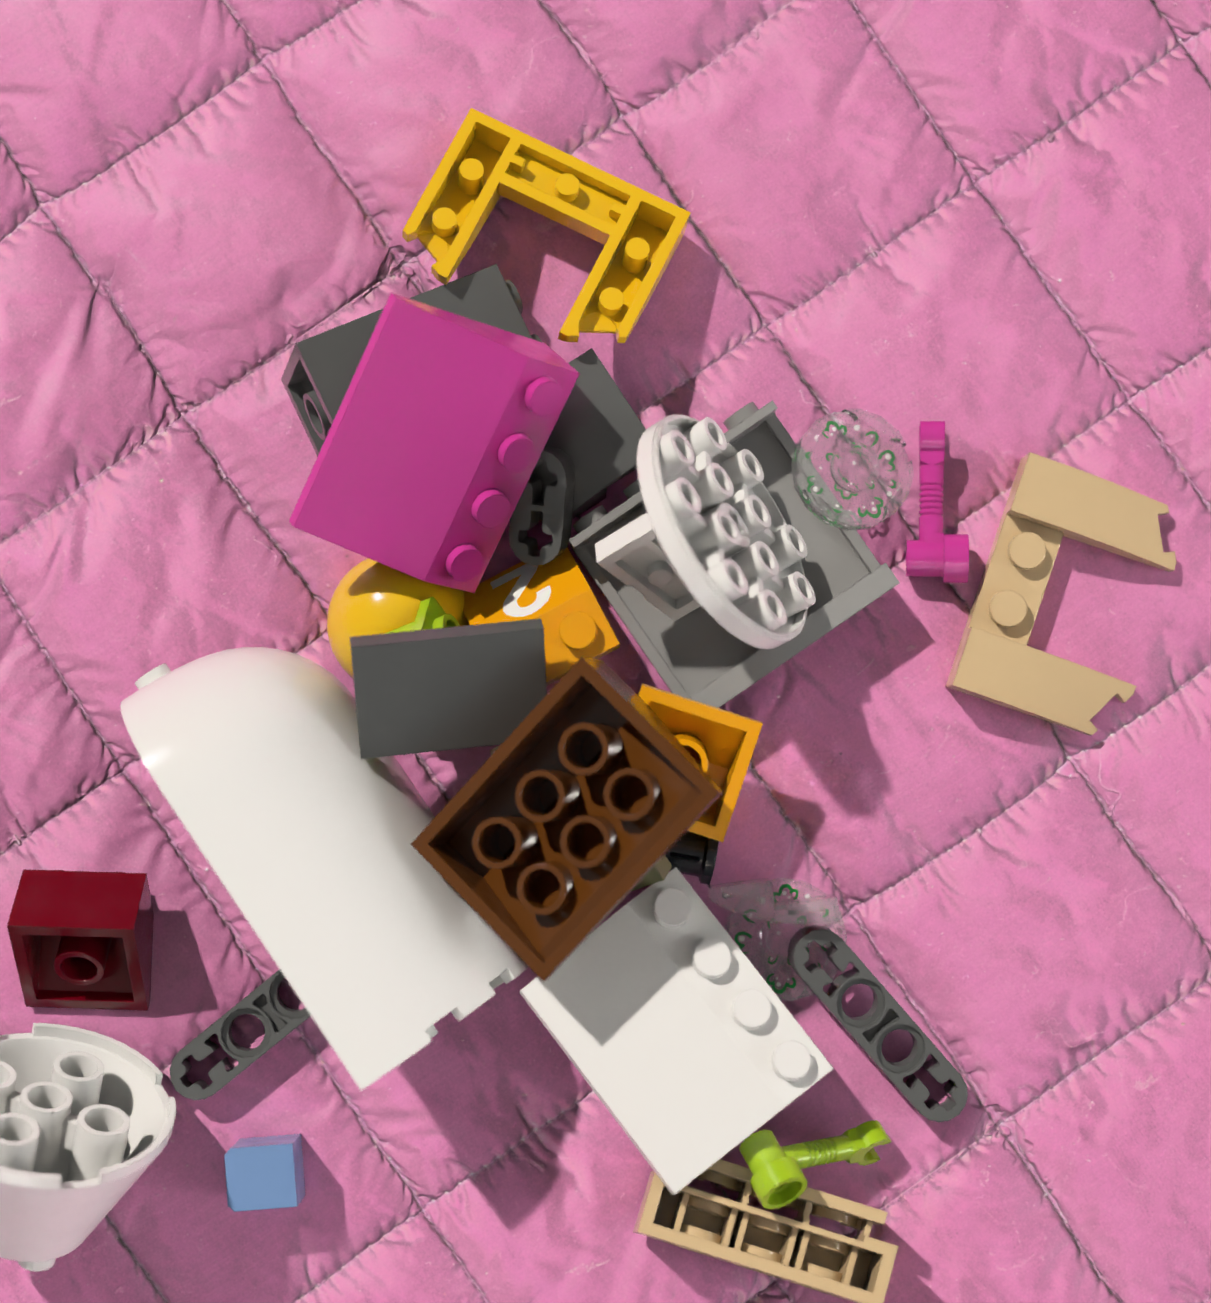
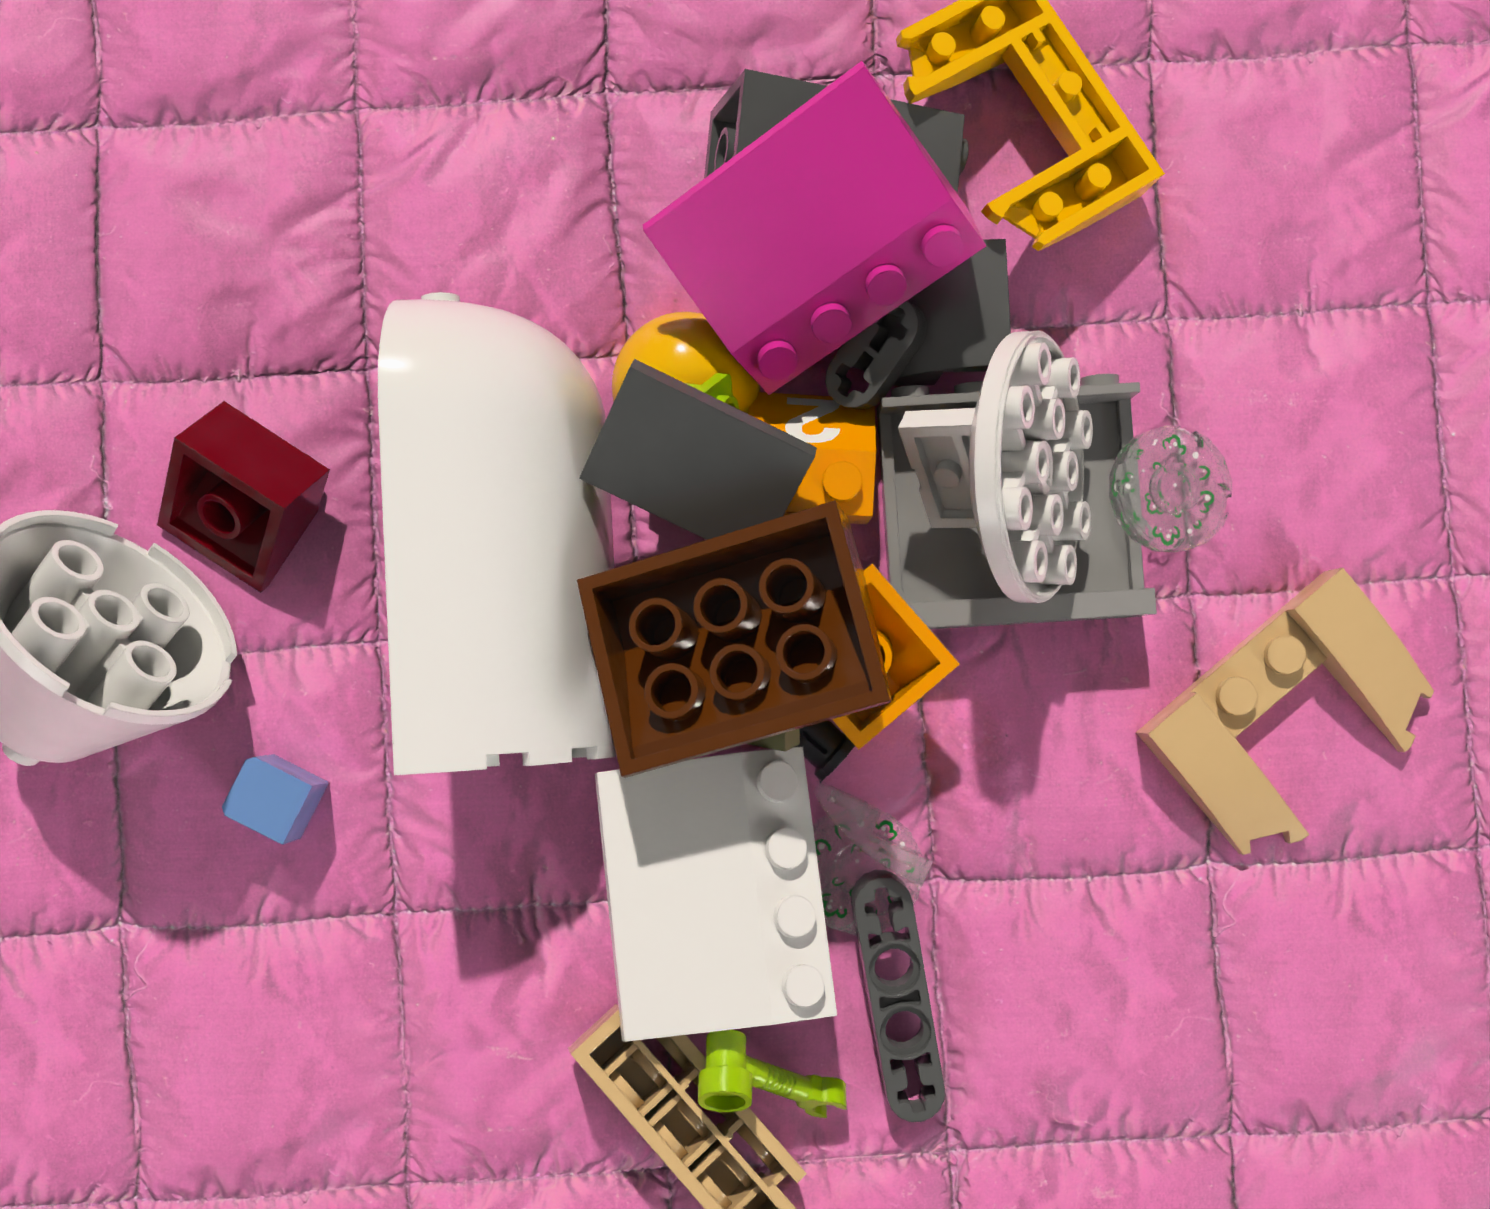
camera: 30 degrees right, 0 degrees up
dark grey beam [170,970,311,1100] -> none
dark pink brick [906,421,969,583] -> none

